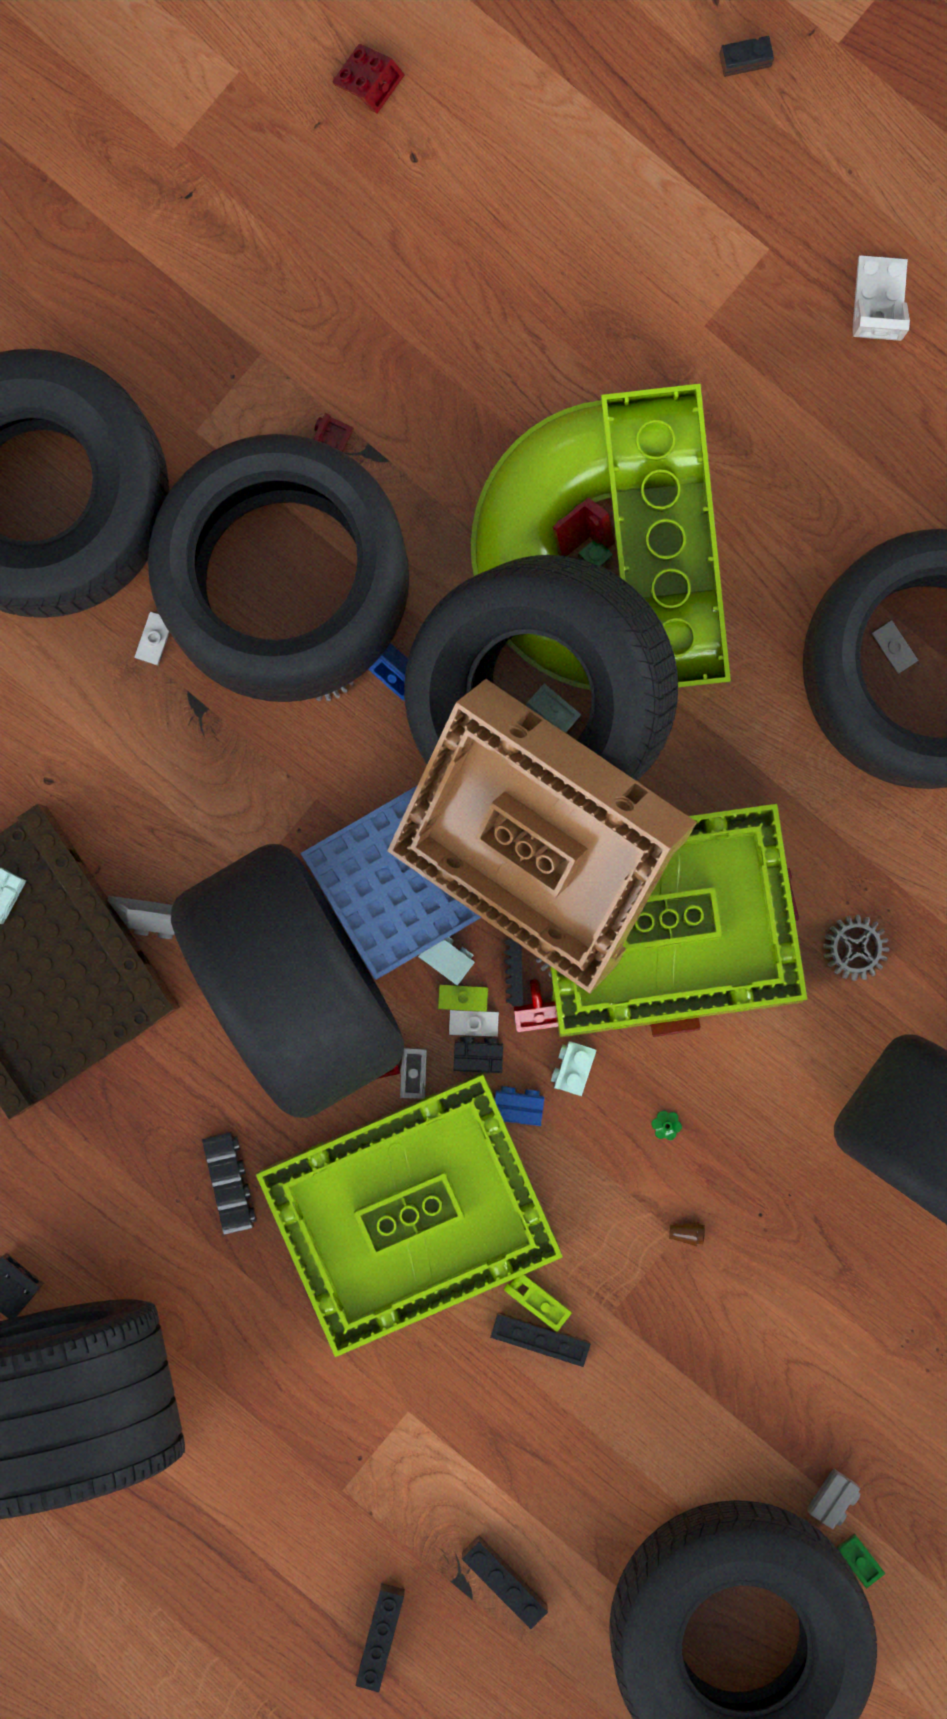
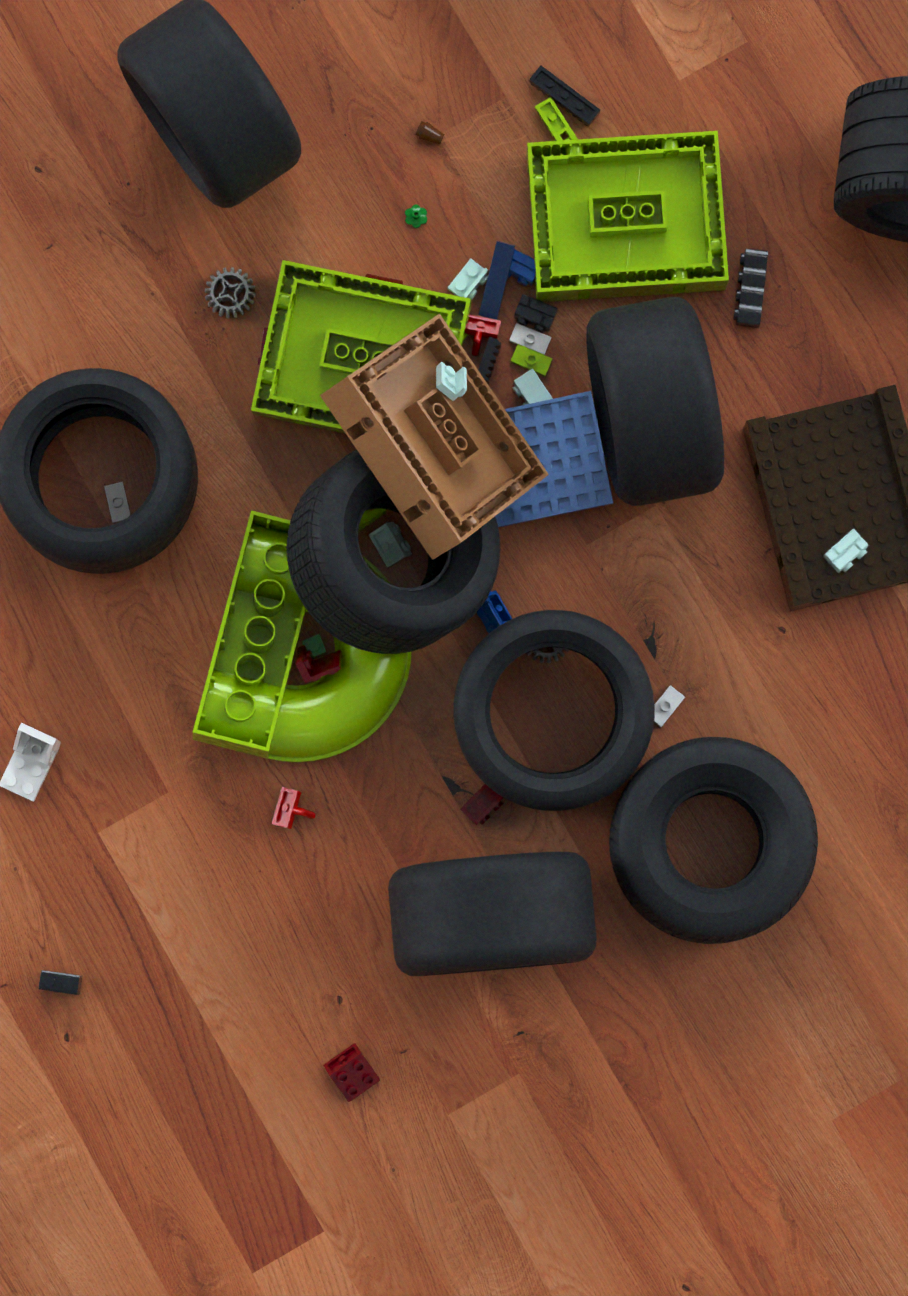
camera: 160 degrees left, 5 degrees down
light grey wedge [108,896,175,939] -> none
light grey brick [400,1047,427,1099] -> none
none -> plate [272,787,315,829]
none -> black tyre [388,852,597,976]
none -> light aqua bracket [436,362,467,401]
none -> dark blue tile [479,241,516,320]

